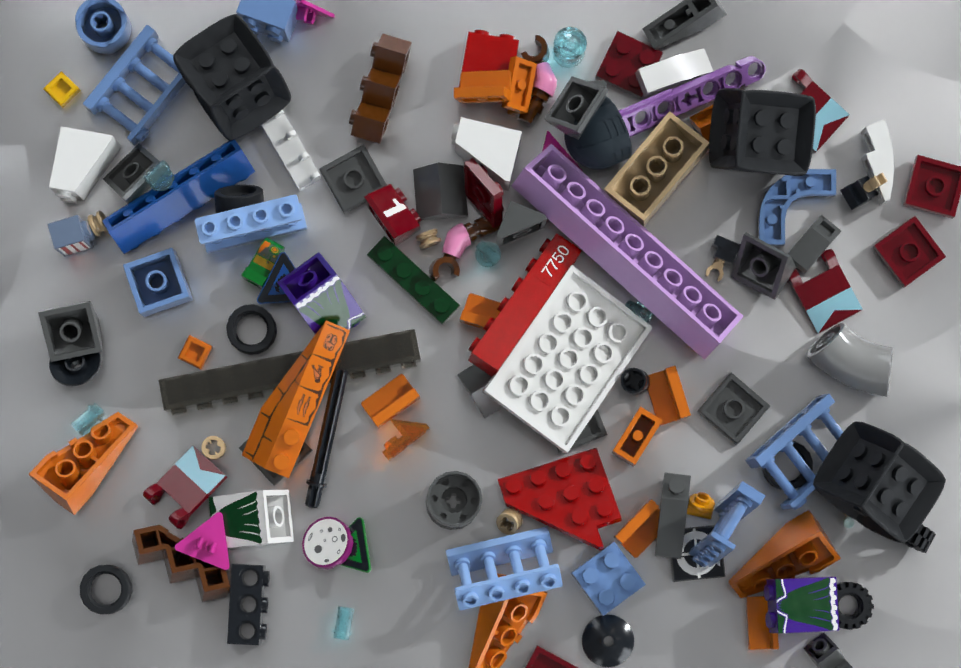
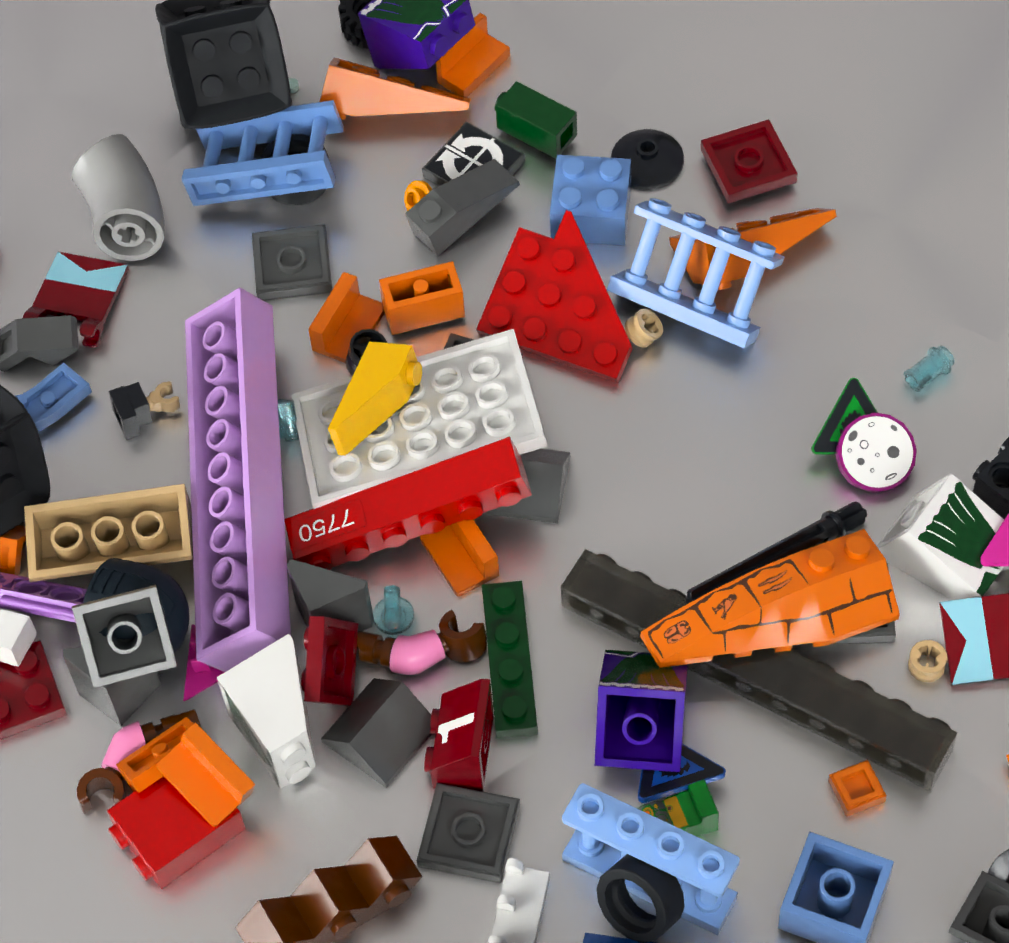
camera: 130 degrees left, 25 degrees down
black tyre [226,304,277,355] -> none
orange panel [361,374,420,429] -> none
clear orange slope [382,419,430,461] -> none
tan bush [416,229,441,250] -> none
dark grey wheel [425,471,482,530] -> none
clear light blue wheel [552,27,587,68] -> none
orange panel [614,499,660,558] -> none
medium blue fence [689,481,766,567] -> none
dark grey slope [731,232,796,300] -> none
none -> yellow slope [328,341,422,456]
none -> dark green brick [494,81,577,159]

